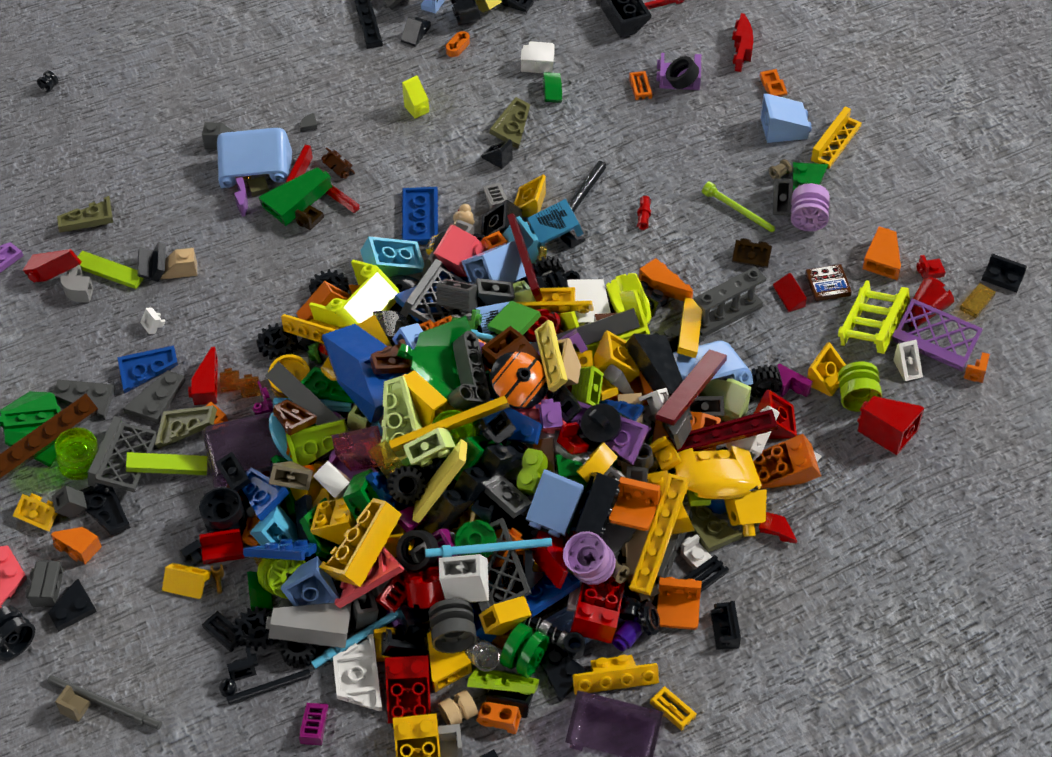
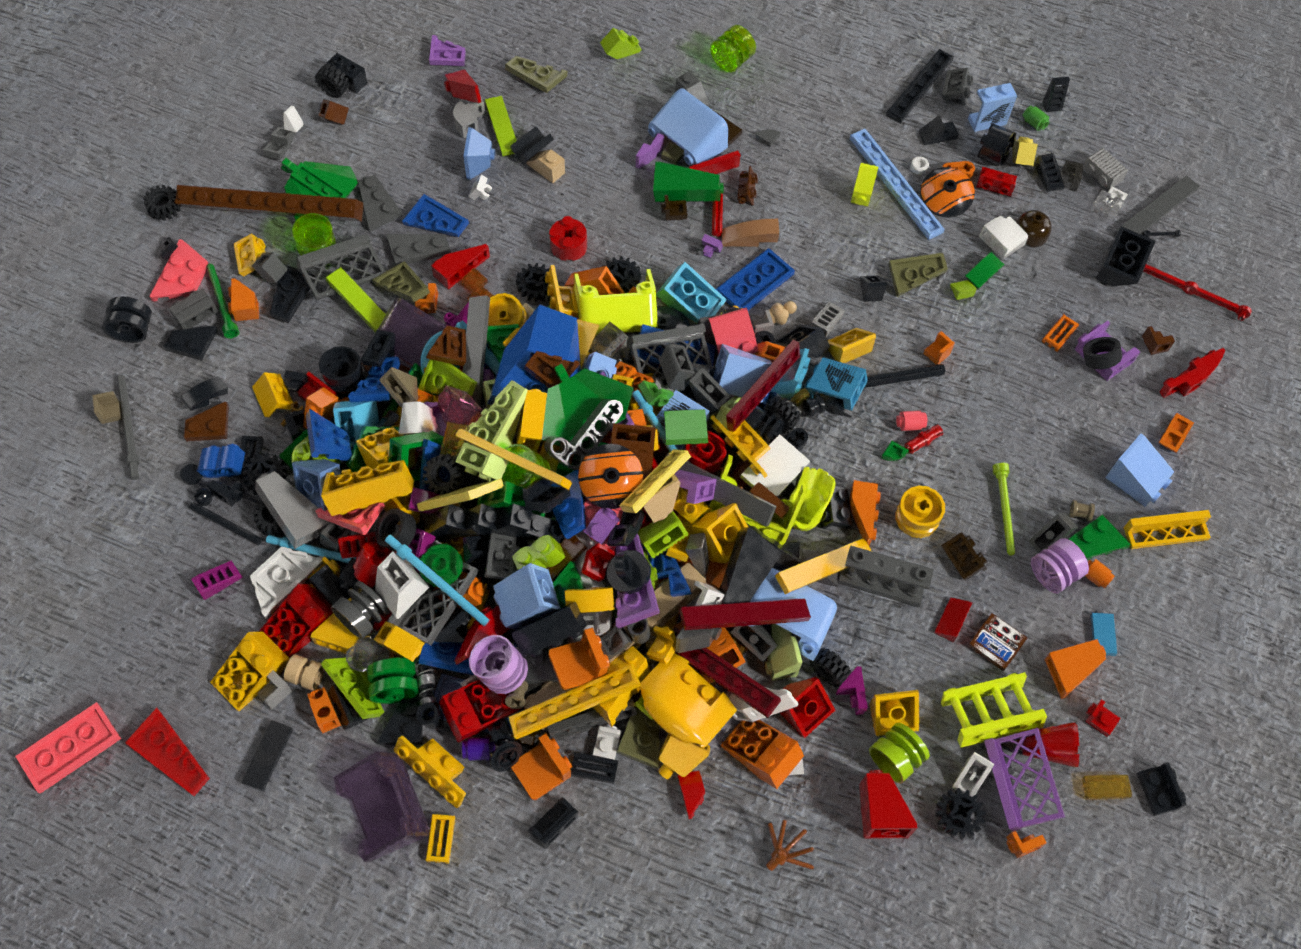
camera: 45 degrees right, 10 degrees up
none -> black tile [180,464,203,485]
none -> black slope [181,376,228,411]
none -> reddish brown wing [184,402,229,442]
none -> blue brick [197,444,245,478]
none -> green piece [207,263,240,339]
none -> black bracket [284,410,304,441]
none -> orange slope [303,387,338,429]
none -> medium blue slope [463,127,495,180]
none -> red brick [549,216,587,261]
none -> lime slope [600,28,642,59]
none -> medium lavender tile [702,234,723,258]
none -> clear neon green wheel [710,25,756,73]
none -> medium nougat slope [721,218,779,247]
none -> dark orange plant [766,820,814,871]
none -> black wheel [802,394,826,417]
none -> light blue tile [850,129,945,240]
none -> green tile [881,440,909,461]
none -> yellow wheel [895,485,945,538]
none -> coral brick [896,411,927,431]
none -> white tile [910,157,929,175]
none -> orange dish [920,167,975,218]
none -> orange panel [923,331,955,365]
none -> black gear [935,788,986,840]
none -> lime slope [950,280,976,300]
none -> red bracket [976,166,1017,197]
none -> dark brown cylinder [1016,210,1052,248]
none -> orange brick [1085,559,1115,589]
none -> dark azure tile [1091,613,1117,656]
none -> reddish brown panel [1142,326,1175,355]

